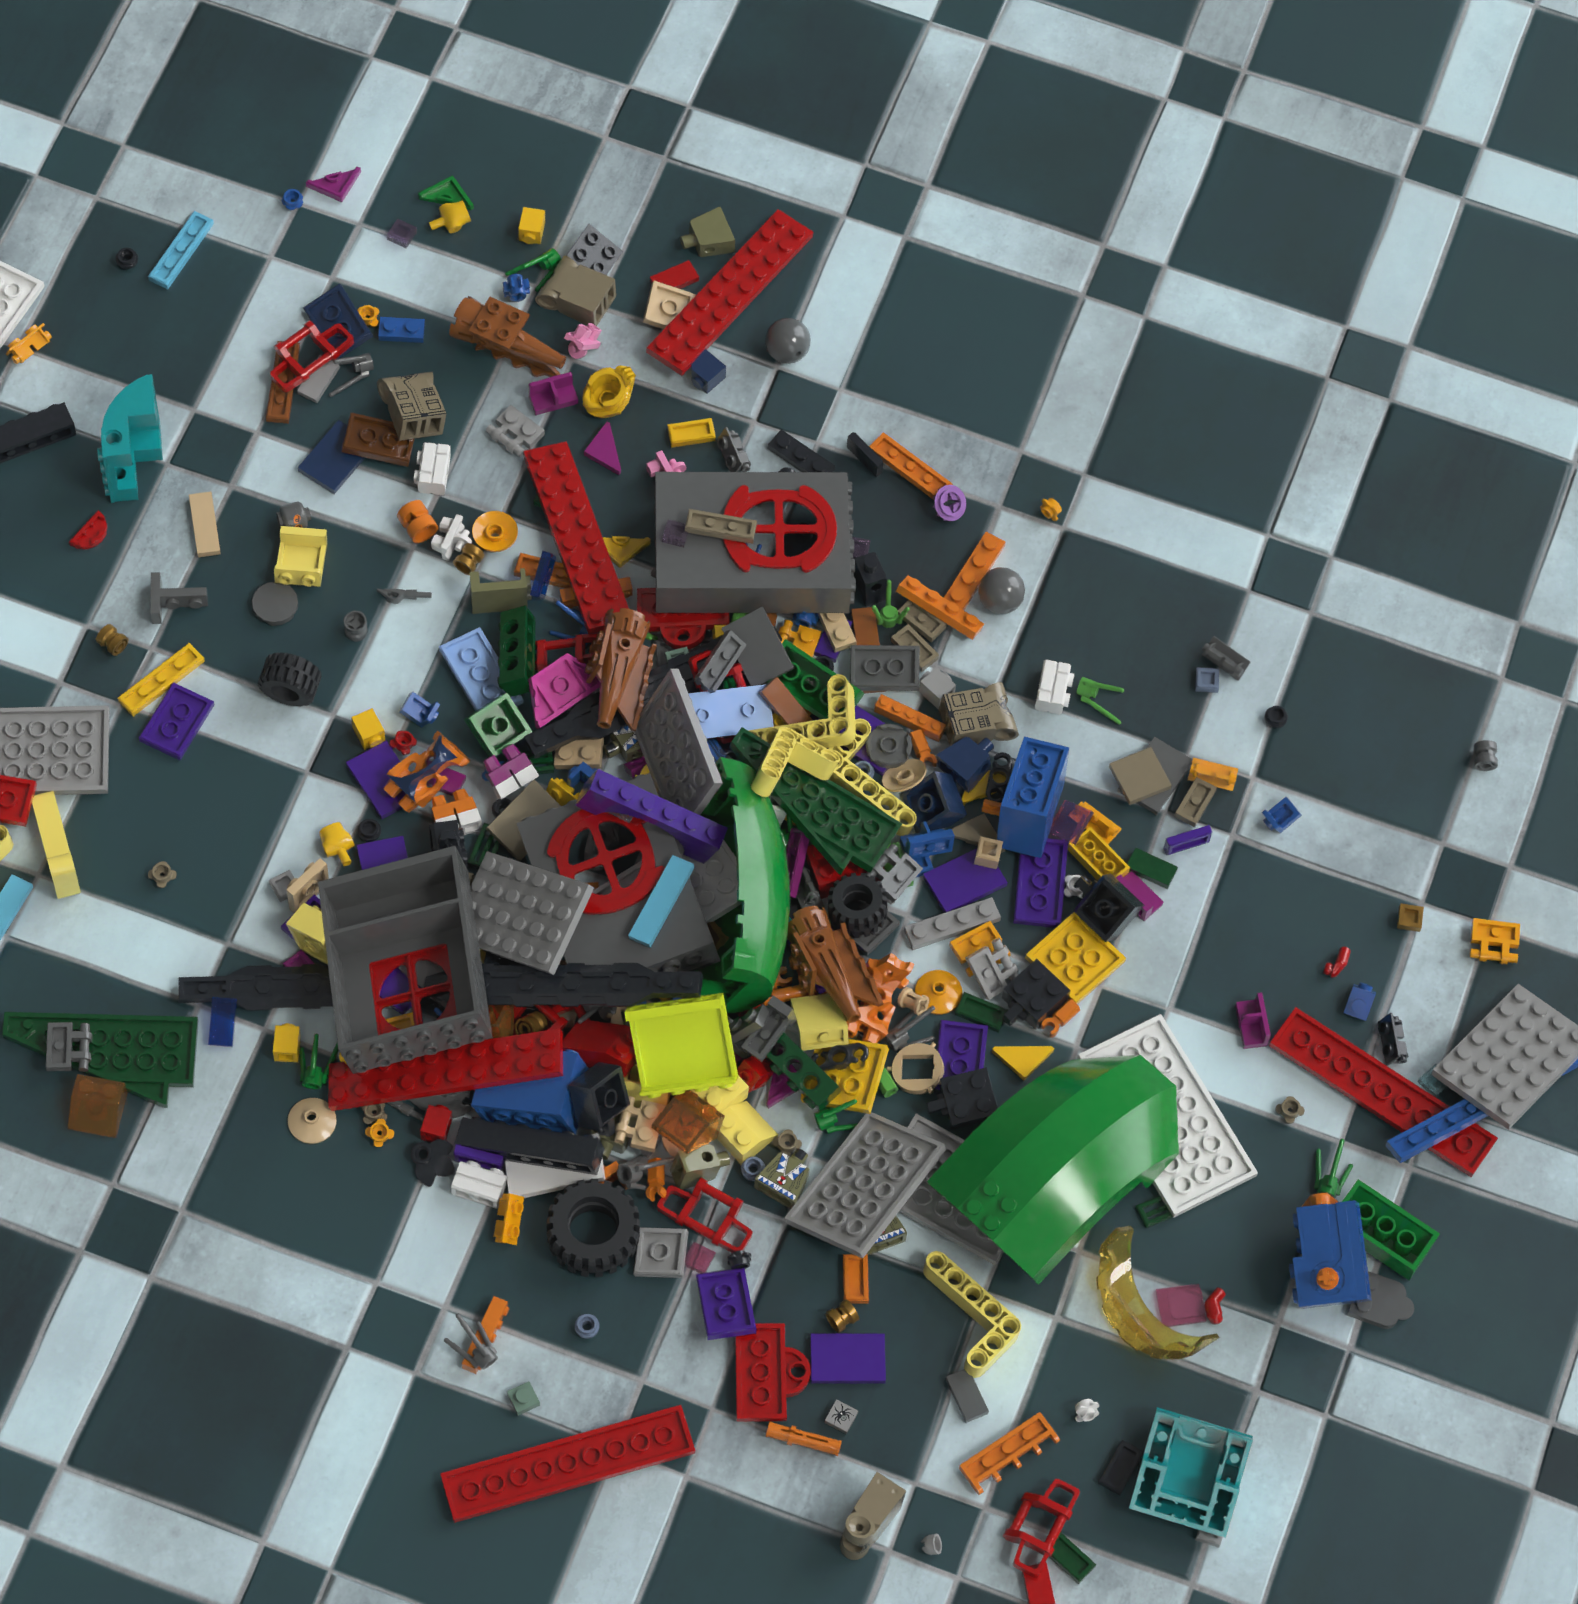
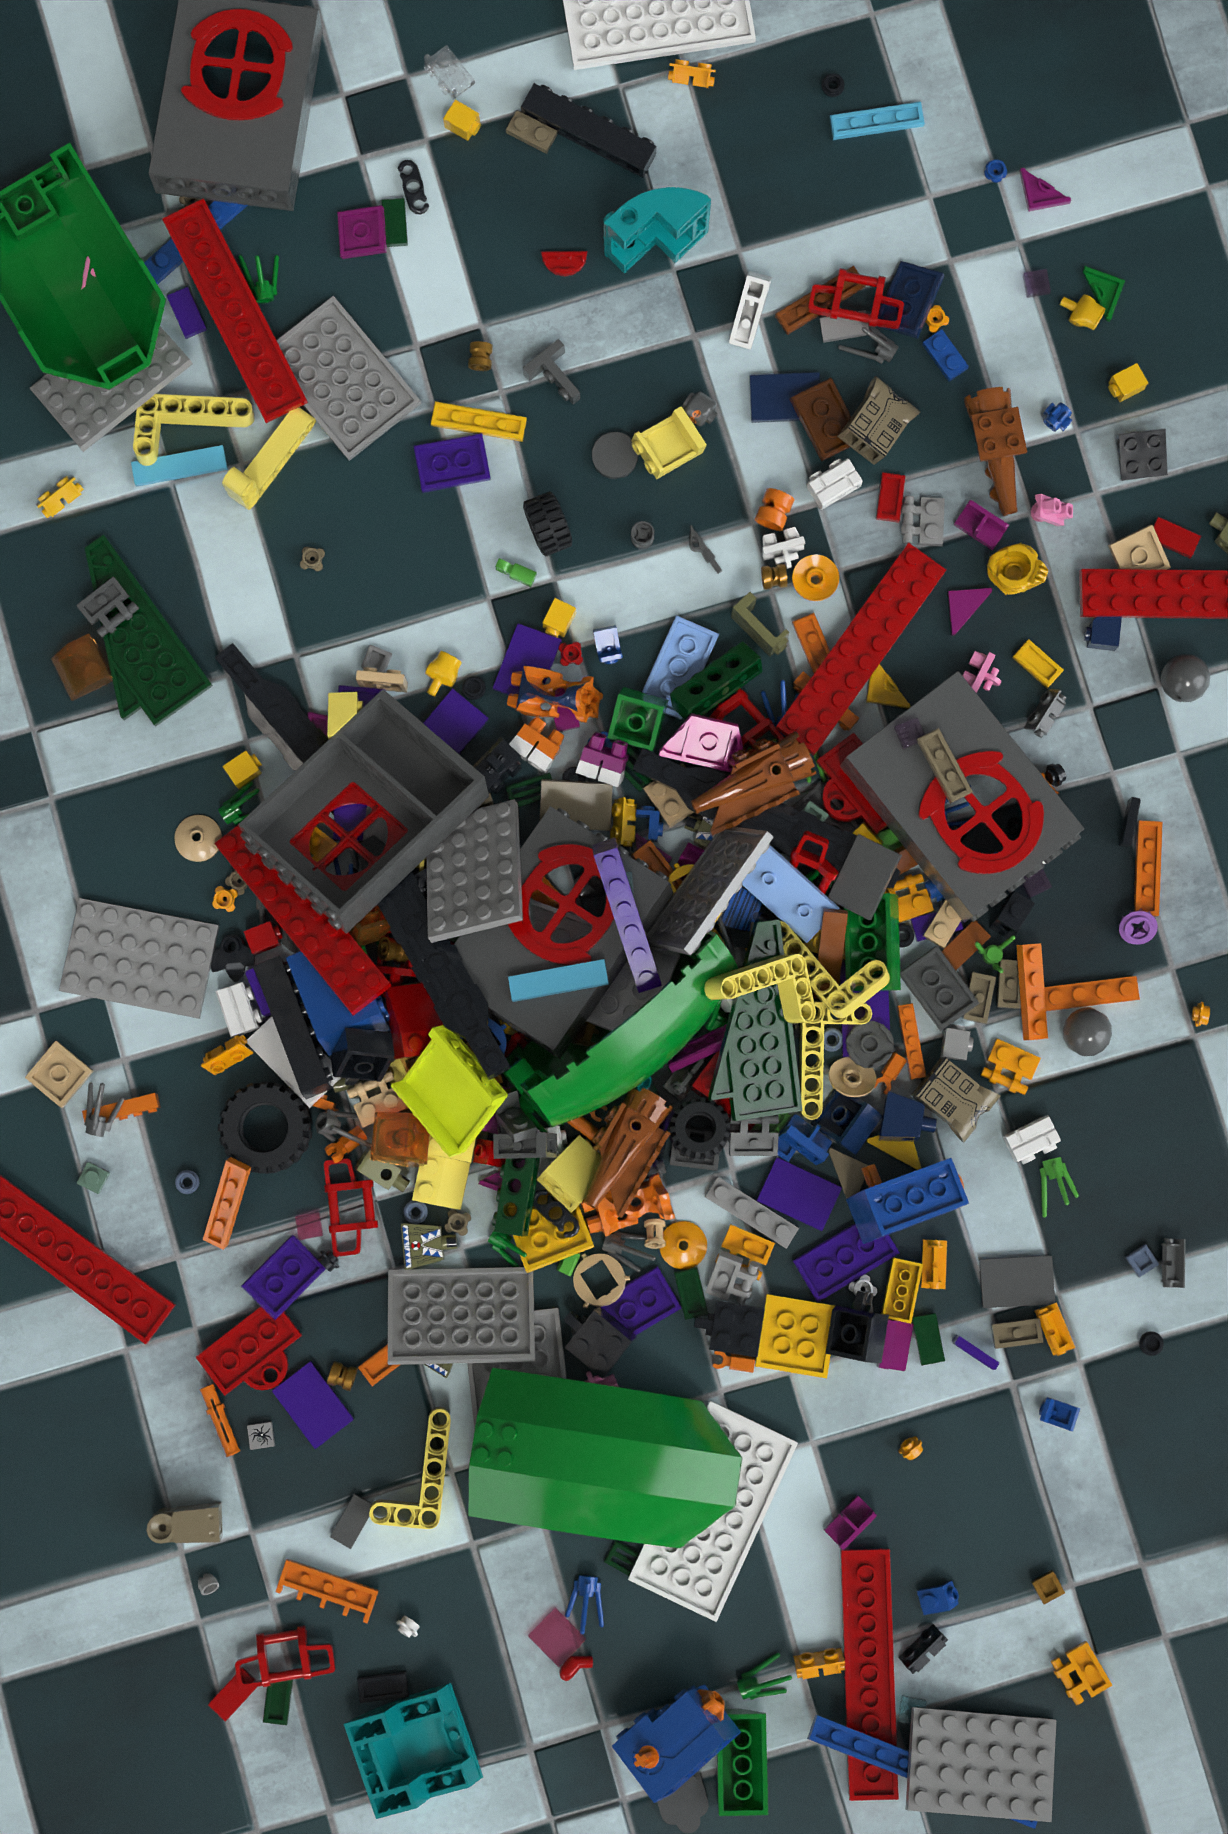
camera: 60 degrees right, 20 degrees up
tan tile [189,491,221,557] -> none
clear blue tile [208,997,237,1047] -> none
green plant [505,248,561,292] -> none
clear blue tile [530,551,557,600] -> none
dark tan piece [535,256,616,326] -> none
light grey tile [634,1228,688,1278] -> none
dark grey hinge [694,630,746,693] -> none
black plate [767,429,835,472] -> none
tan slope [974,836,1003,869] -> none
black piece [985,752,1013,803] -> none
yellow tile [992,1046,1054,1080] -> none
piece [1049,800,1094,845] -> none
clear yellow windscreen [1096,1226,1220,1360] -> none
dark tan tile [1109,747,1172,805] -> none
dark tan plate [1276,1096,1305,1124] -> none
red arm [1323,947,1351,978] -> none
none -> tan plate [25,1041,94,1108]
none -> light grey plate [59,898,220,1019]
none -> orange plate [203,1157,251,1250]
none -> bright green bar [495,558,537,587]
none -> blue plant [565,1575,604,1634]
none -> white slope [729,271,772,350]
none -> light orange hinge [793,1648,845,1680]
none -> red tile [876,472,906,523]
none -> light orange plate [898,1436,923,1460]
none -> light orange plate [981,1039,1041,1095]

